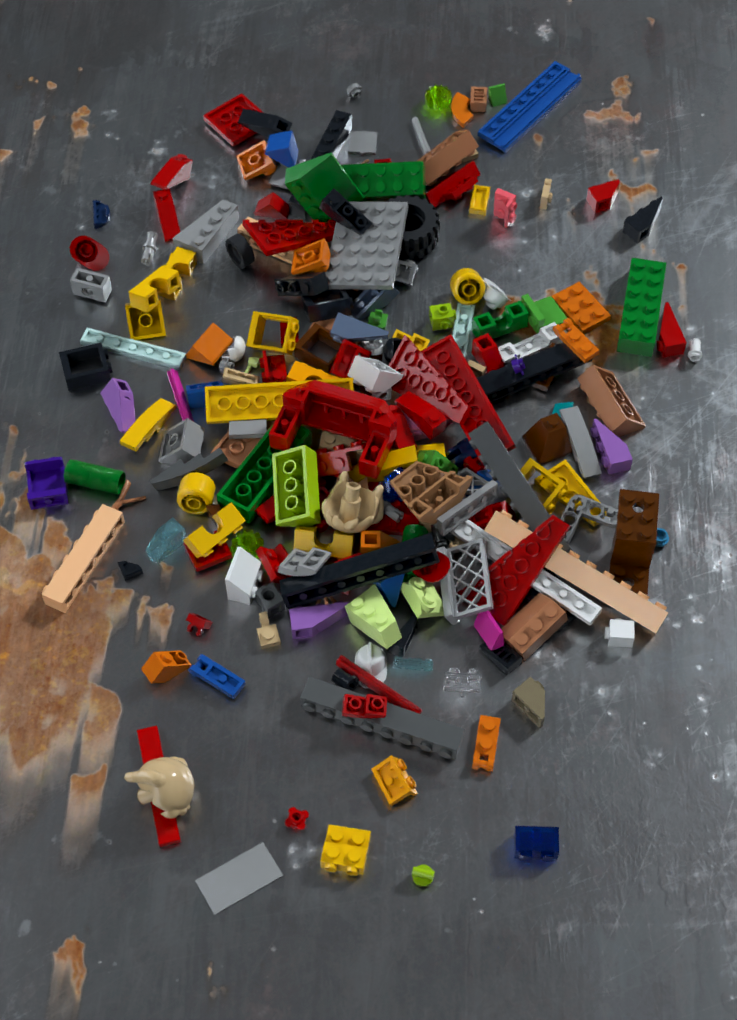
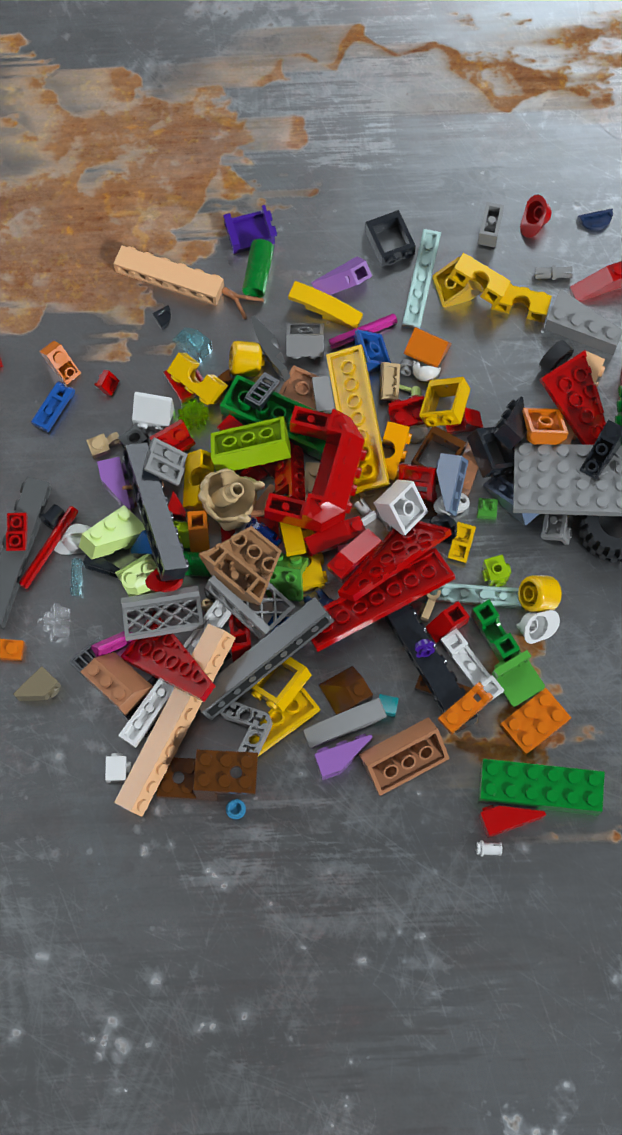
camera: 85 degrees right, 15 degrees up
none -> black slope [244,372,280,412]

